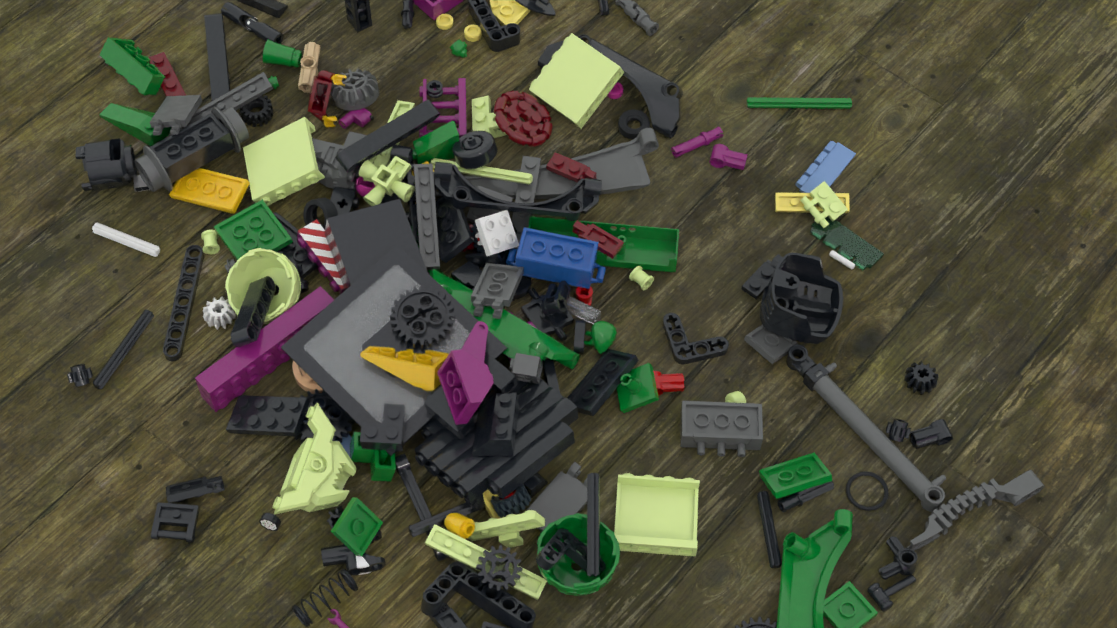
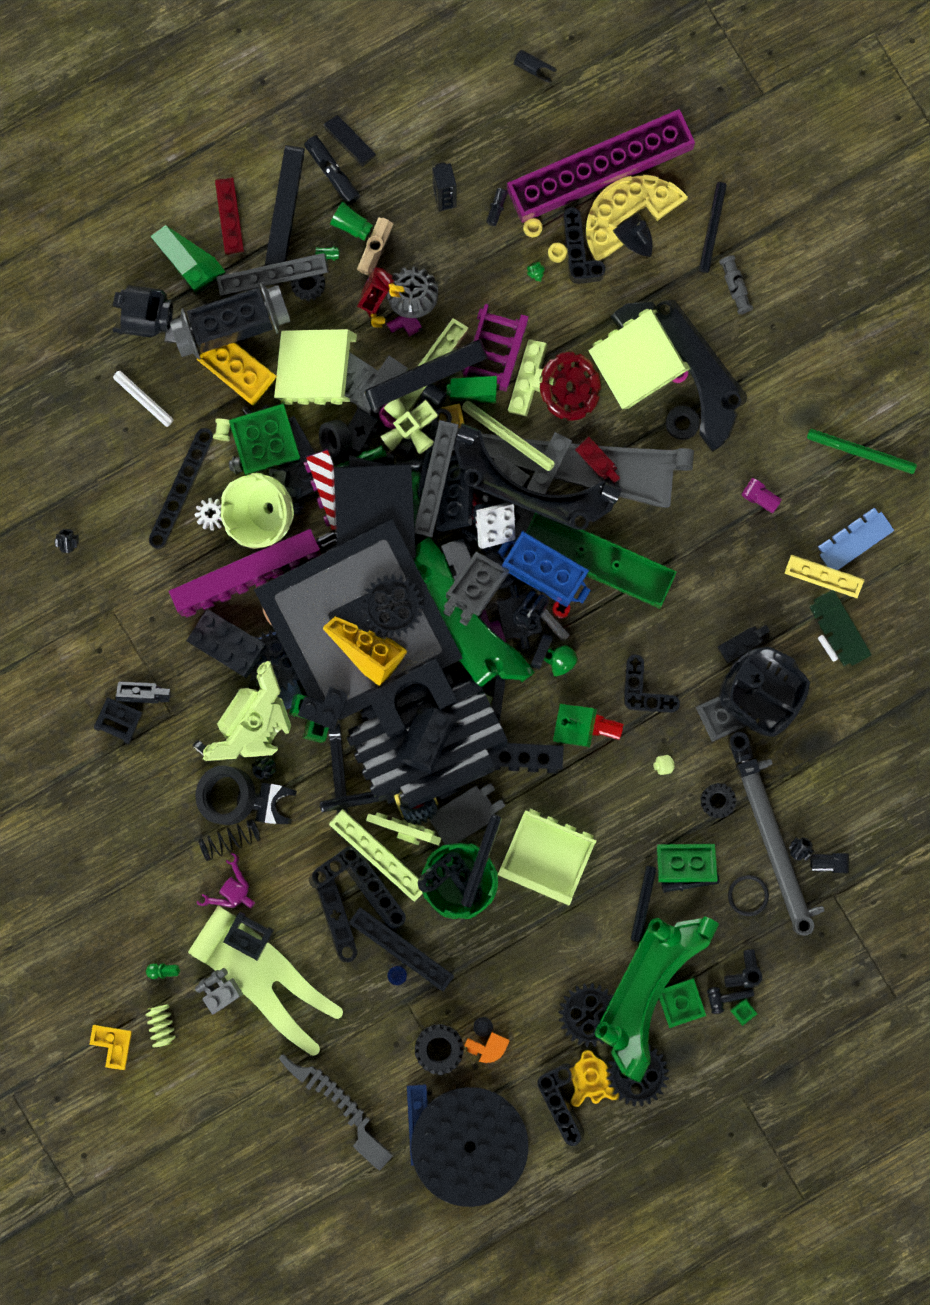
camera: 20 degrees right, 25 degrees up
black axle [93,309,154,389] -> none
green wedge [100,37,165,96] -> none
dark grey tile [150,95,202,135] -> none
black beam [231,276,276,348] -> none
green tile [331,497,383,557] -> none
black bush [427,80,443,98] -> none
magenta slope [437,321,494,425] -> none
yellow brick [444,513,475,539] -> none
black wheel [452,131,498,169] -> none
black gear [476,545,522,592] -> none
dark grey brick [510,353,543,384] -> none
black plate [567,349,639,416] -> none
dark red hinge [572,221,624,259] -> none
yellowish green bush [629,266,654,290] -> none
magenta pin [671,126,724,158] -> none
dark grey piece [680,401,763,457] -> none
yellowish green plate [800,181,848,229] -> none
black gear [904,360,939,395] -> none
dark grey piece [907,470,1045,550] -> none
none -> black tyre [195,766,256,825]
none -> black brick [489,743,564,773]
none -> black tyre [700,783,737,818]
none -> green tile [730,998,757,1026]

